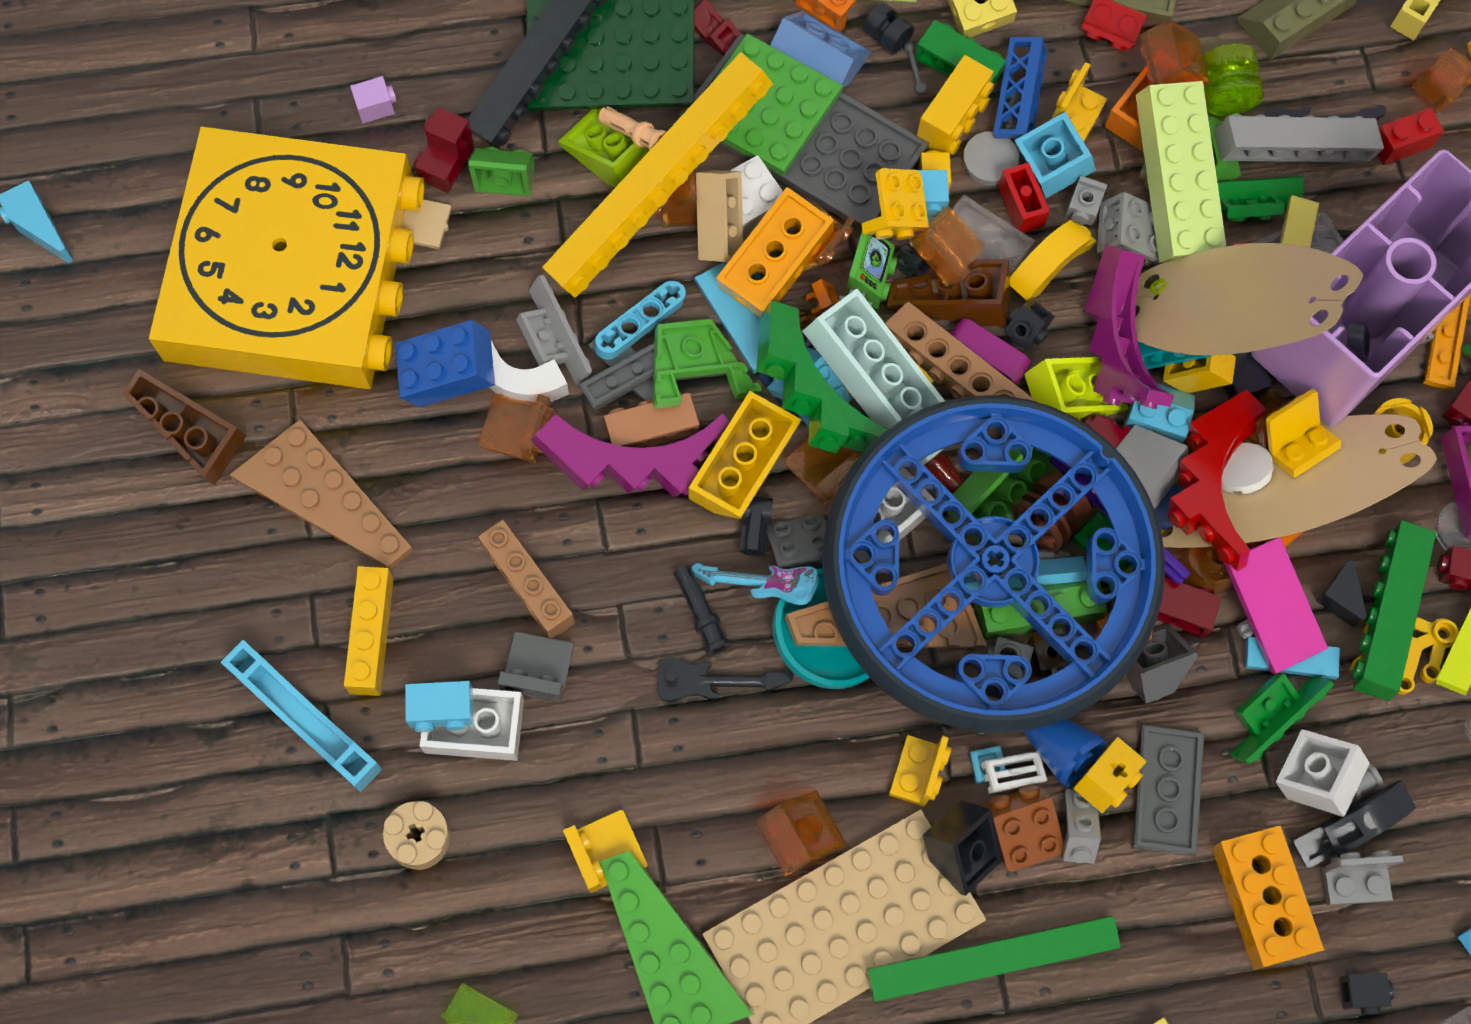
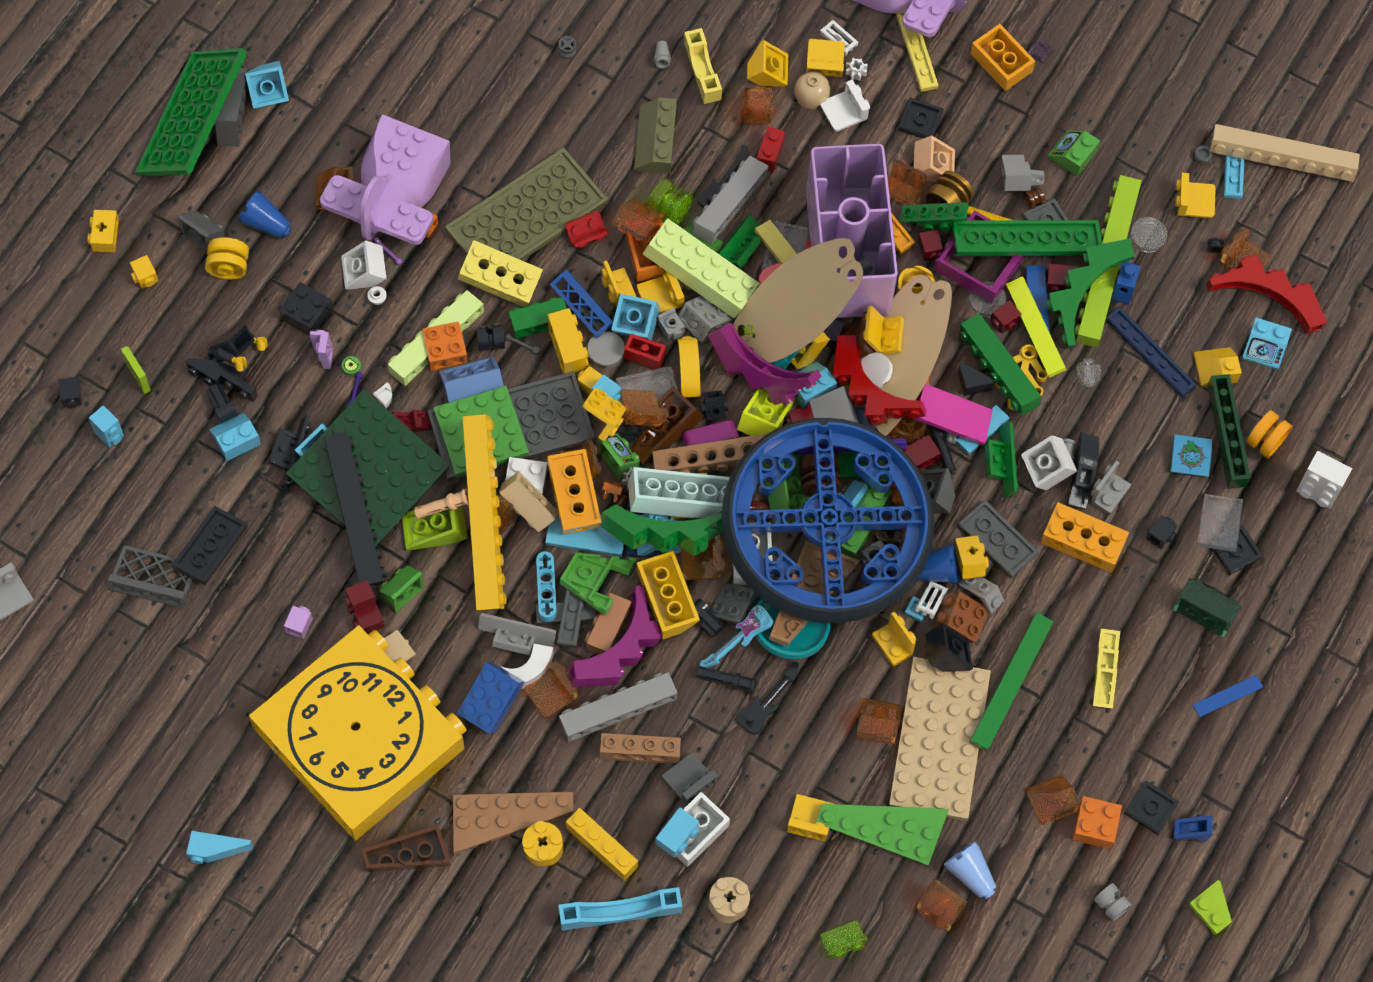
camera: 50 degrees left, 5 degrees down
none -> yellow brick [522,821,564,867]
none -> light grey brick [559,672,678,742]
none -> yellow bracket [637,270,684,315]
none -> black pin [925,423,956,473]

